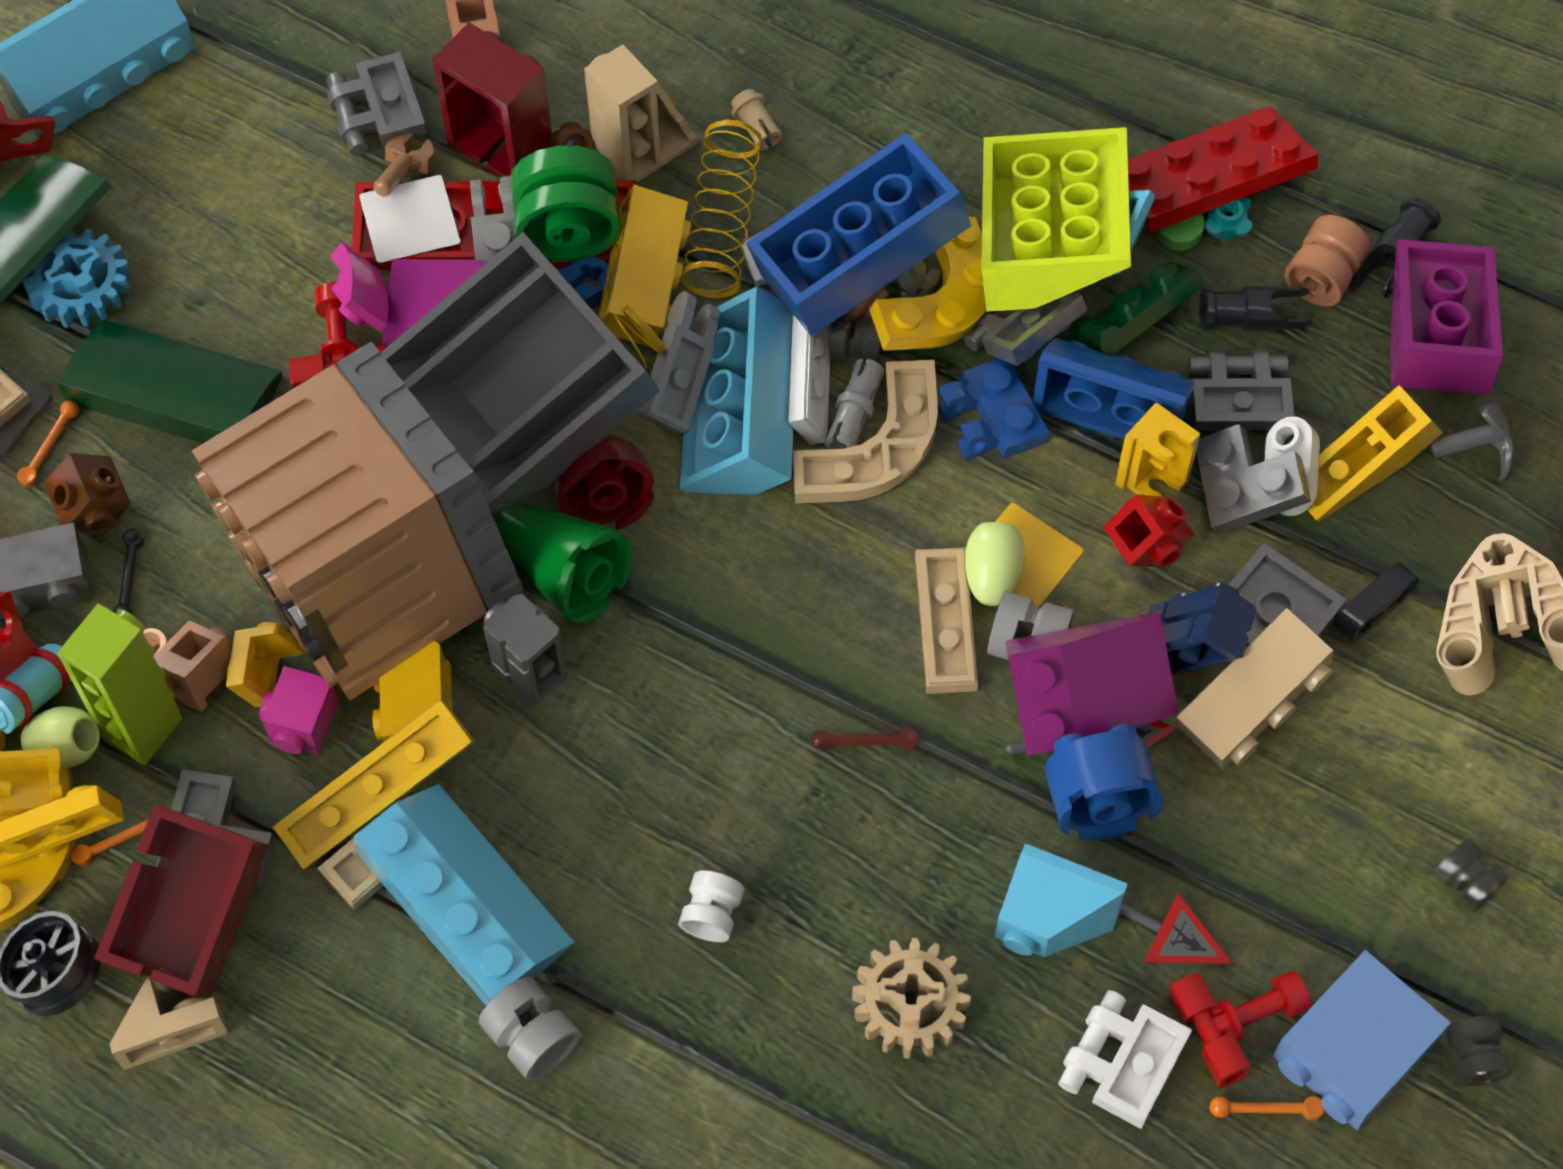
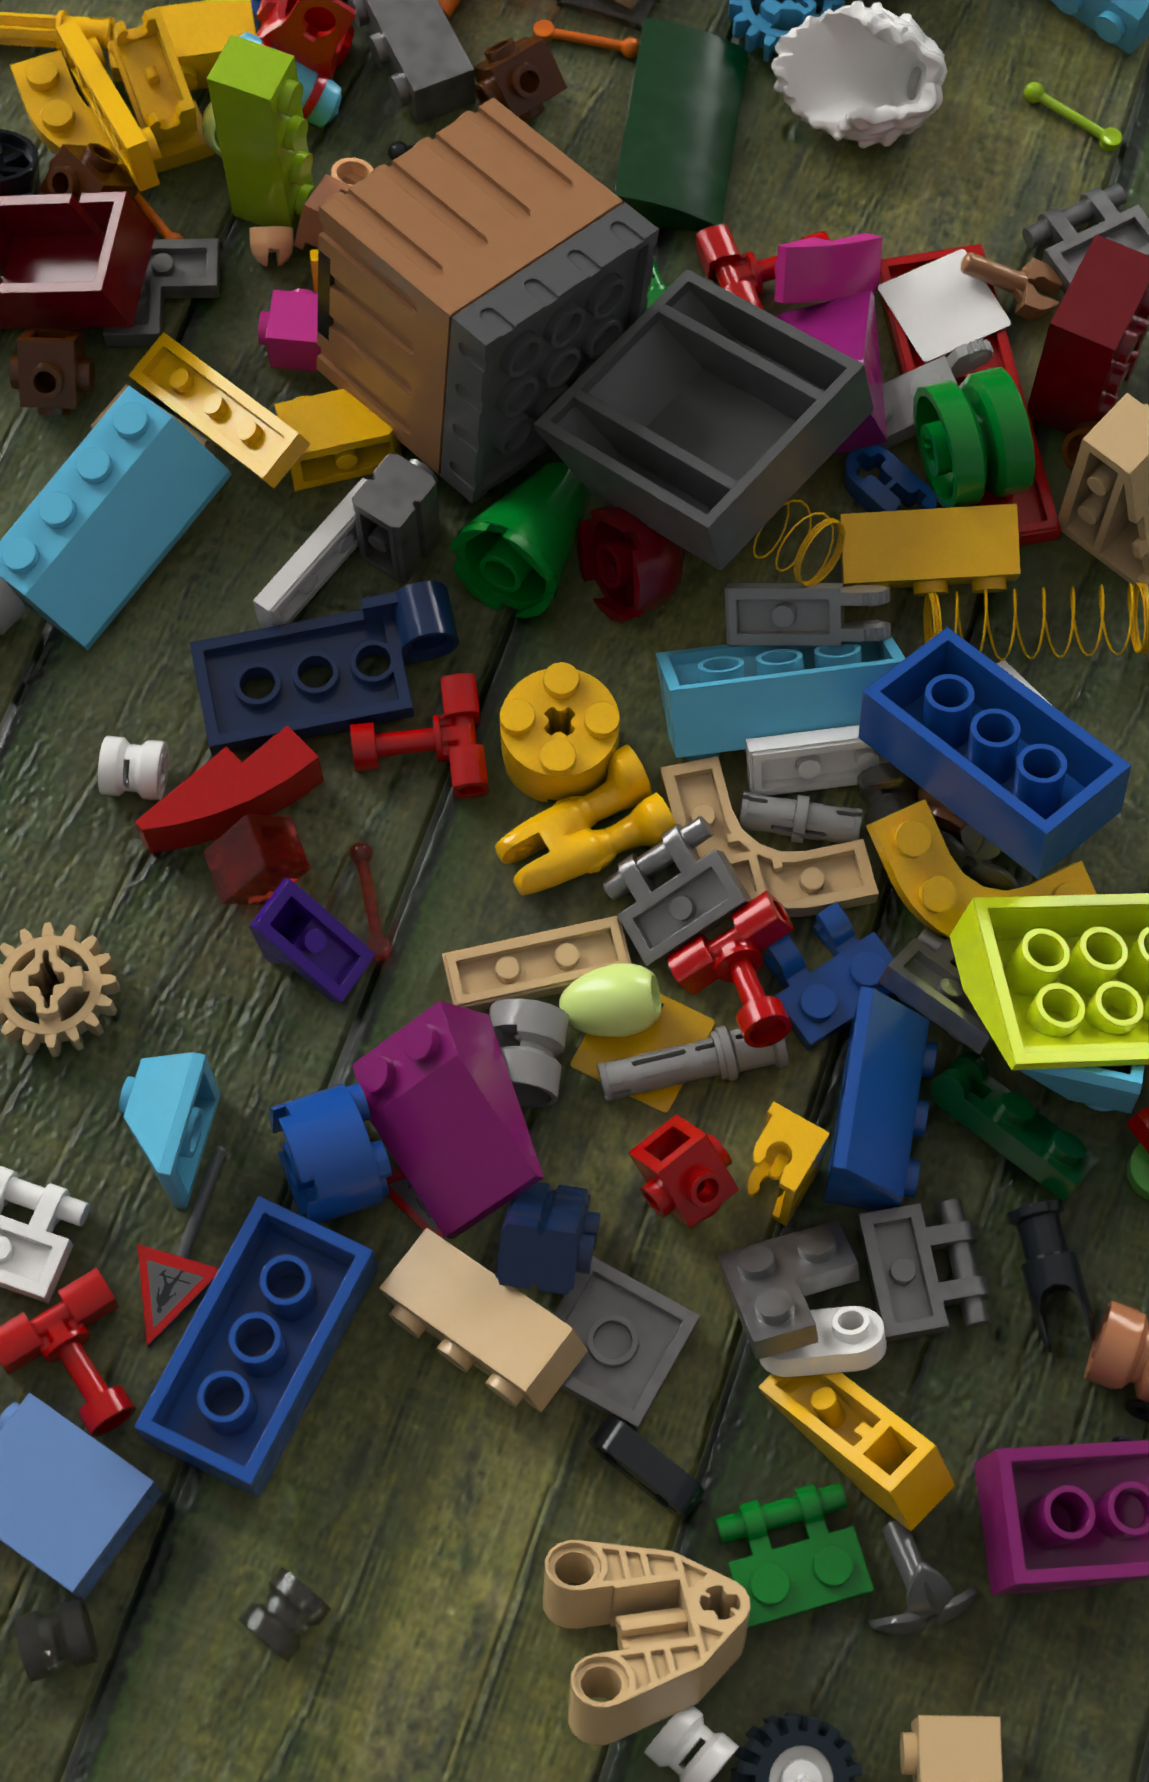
camera: 80 degrees right, 5 degrees up
none -> reddish brown brick [10,327,95,416]
none -> reddish brown brick [39,143,139,202]
none -> blue brick [134,1196,378,1498]
none -> red slope [135,725,324,853]
none -> dark blue hinge [190,581,459,756]
none -> clear red brick [203,814,311,905]
none -> light nougat hinge [249,226,294,266]
none -> dark purple slope [249,878,376,1003]
none -> white tile [253,478,366,629]
none -> red bar [350,673,489,799]
none -> yellow piece [495,744,676,896]
none -> yellow brick [499,662,620,803]
none -> light grey pin [597,1026,789,1103]
none -> flat silver plate [602,816,751,968]
none -> red bar [667,890,793,1048]
none -> green plate [714,1483,874,1630]
none -> white hair [771,0,947,149]
none -> lime hinge [1024,82,1122,152]

